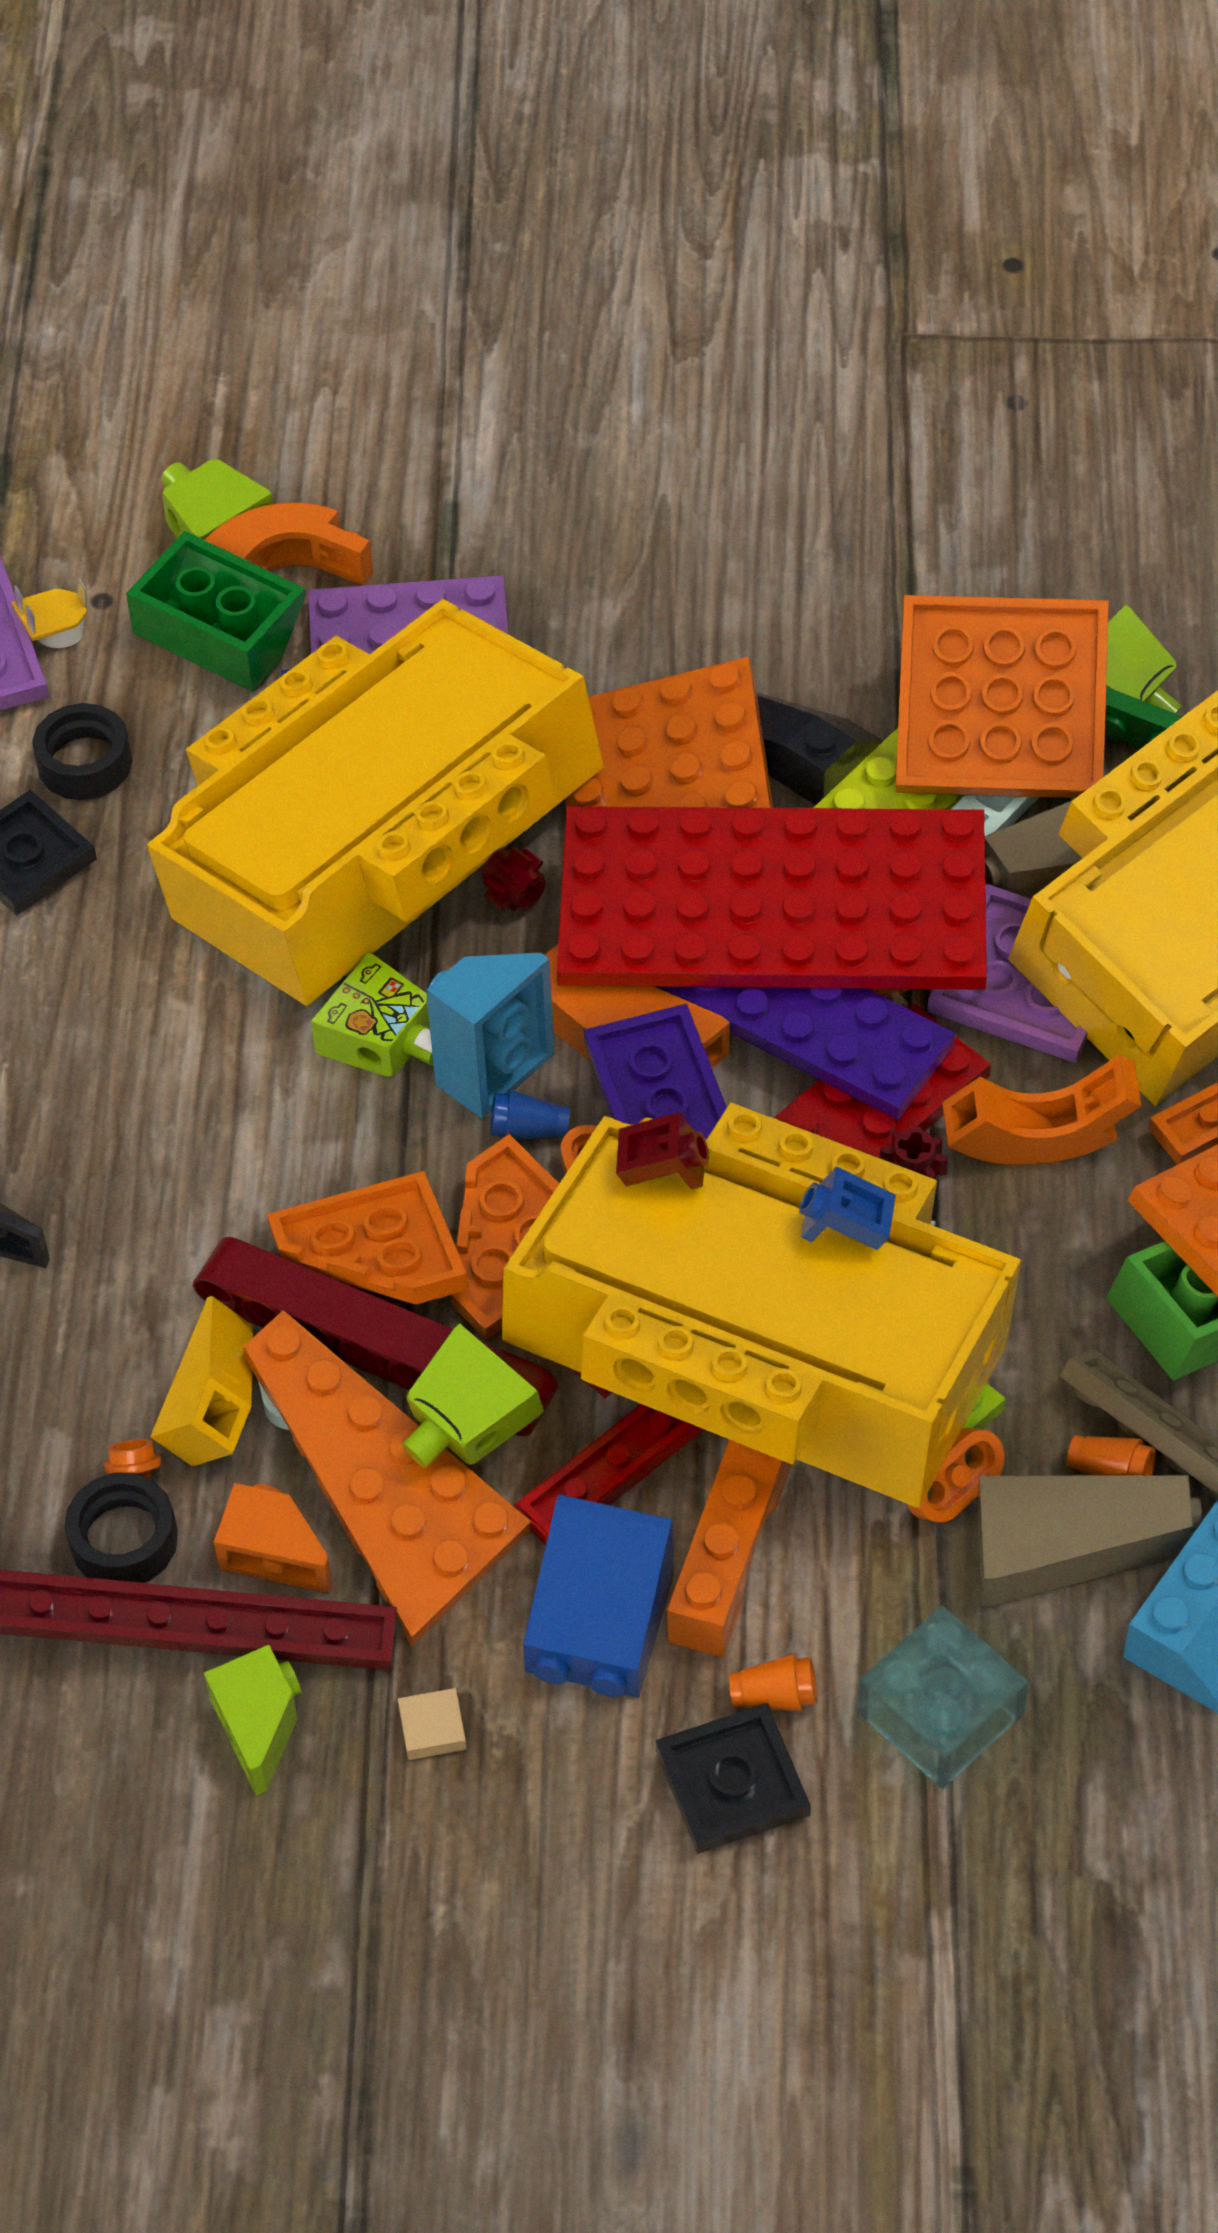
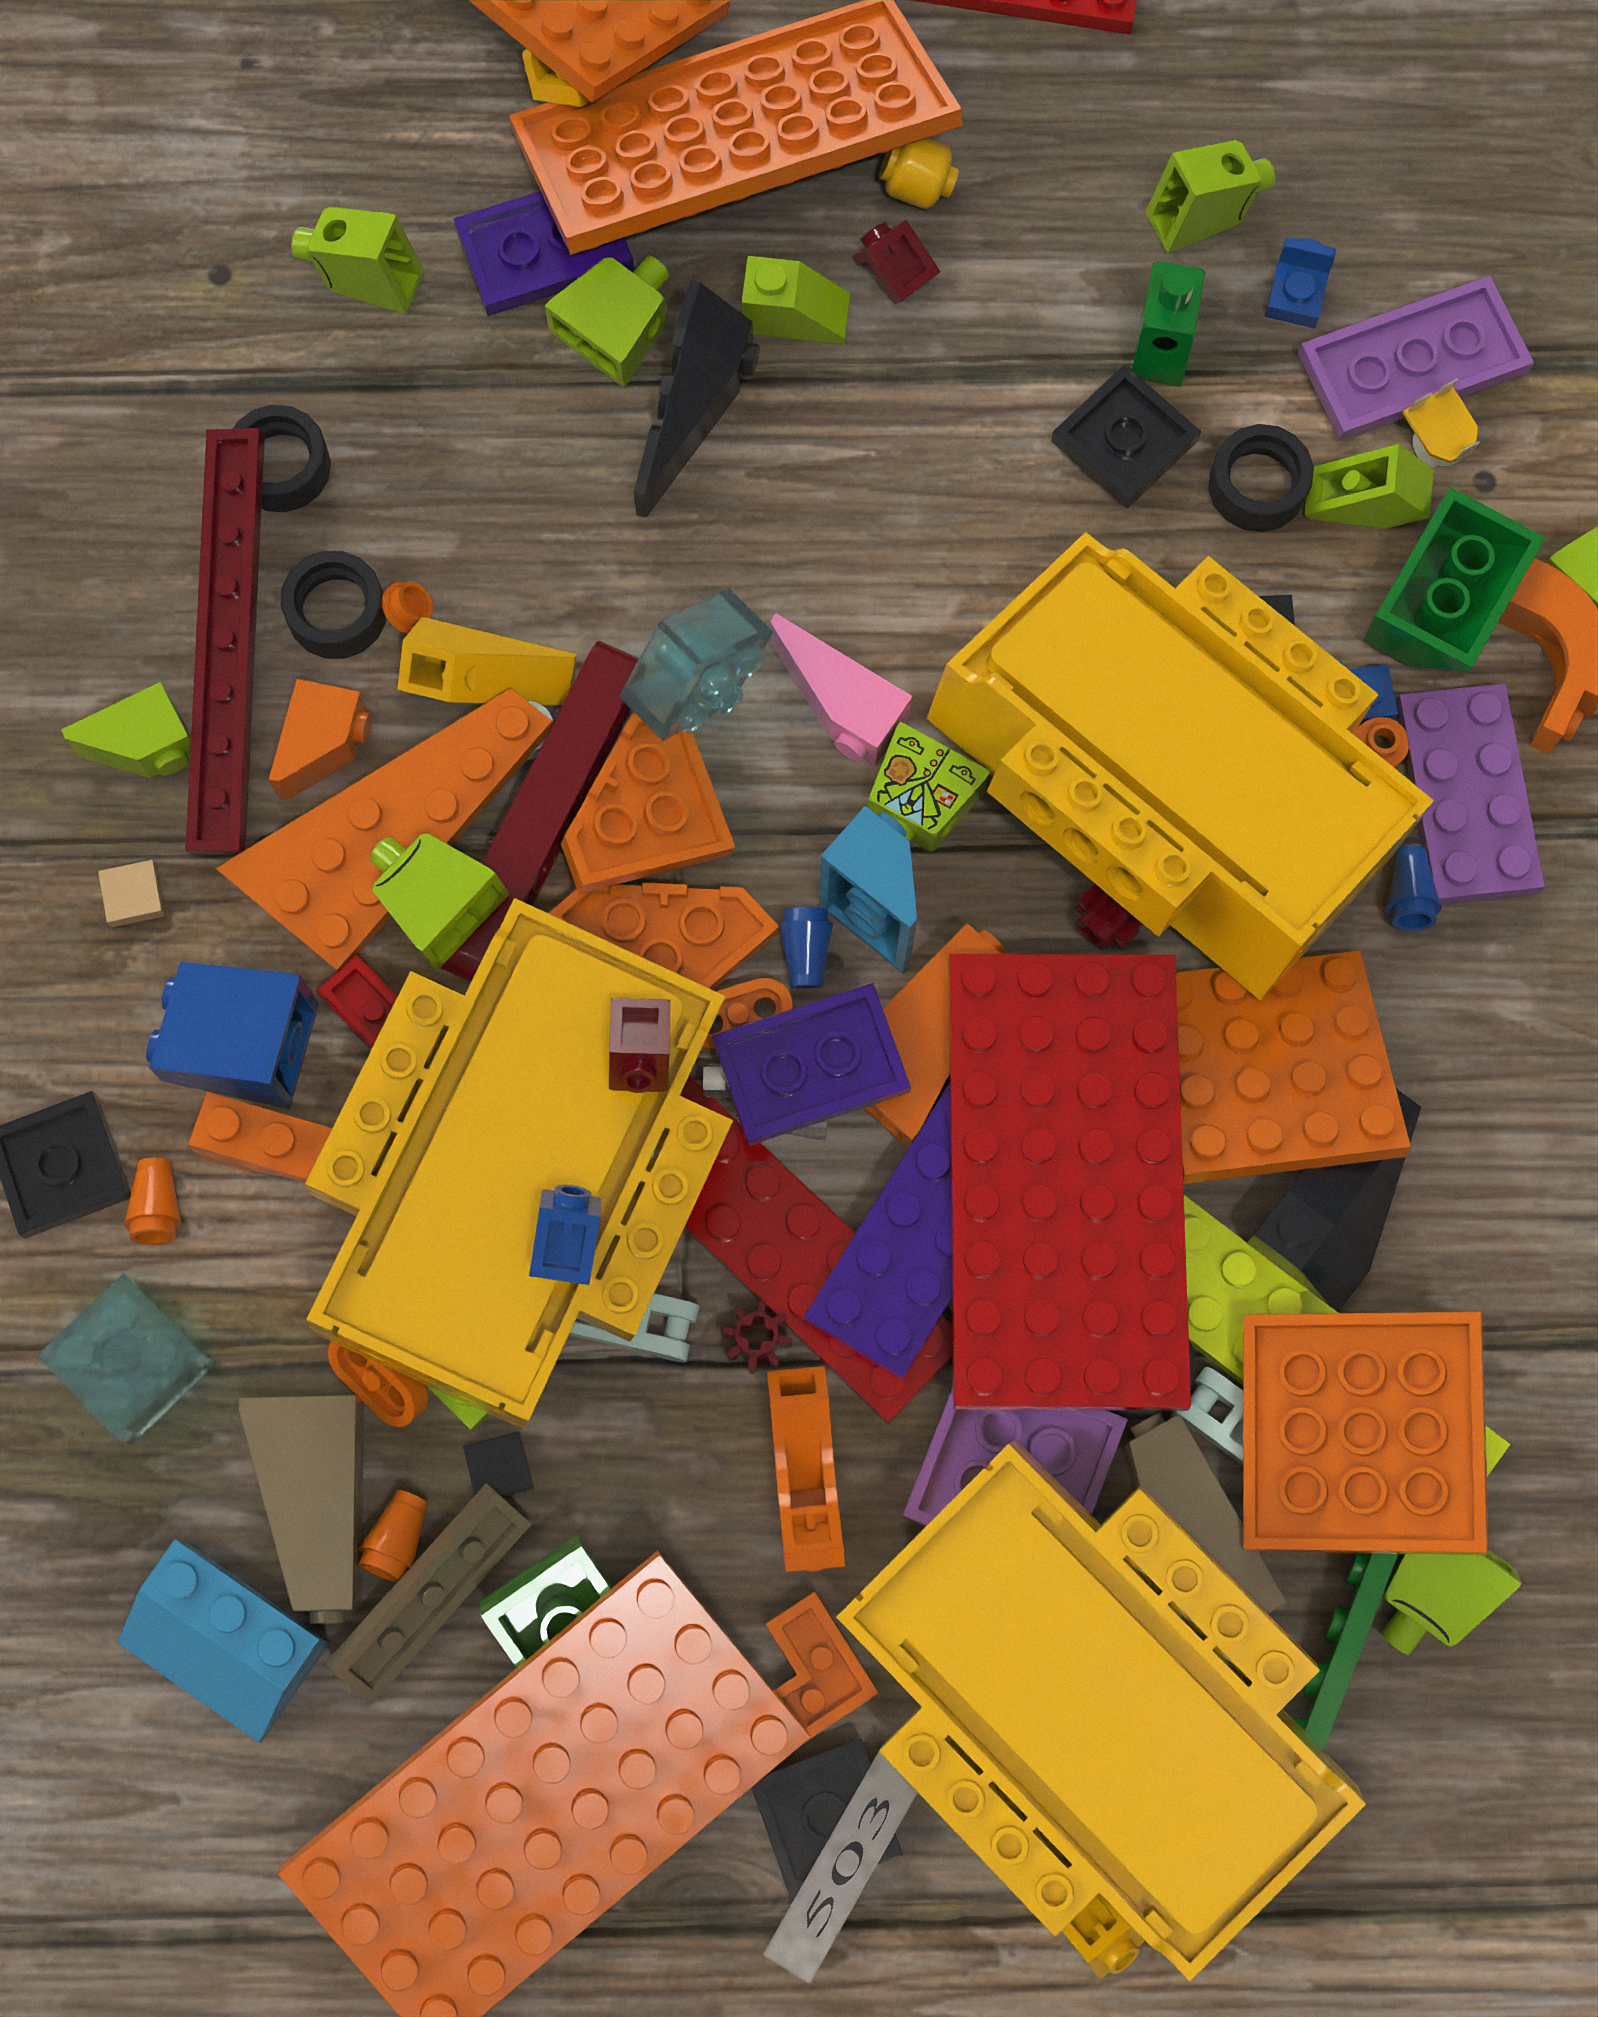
camera: 85 degrees right, 20 degrees up
none -> black tile [463,1431,535,1498]
none -> clear light blue brick [619,588,774,741]
none -> bright pink slope [770,613,912,766]
none -> lime slope [1305,444,1434,529]

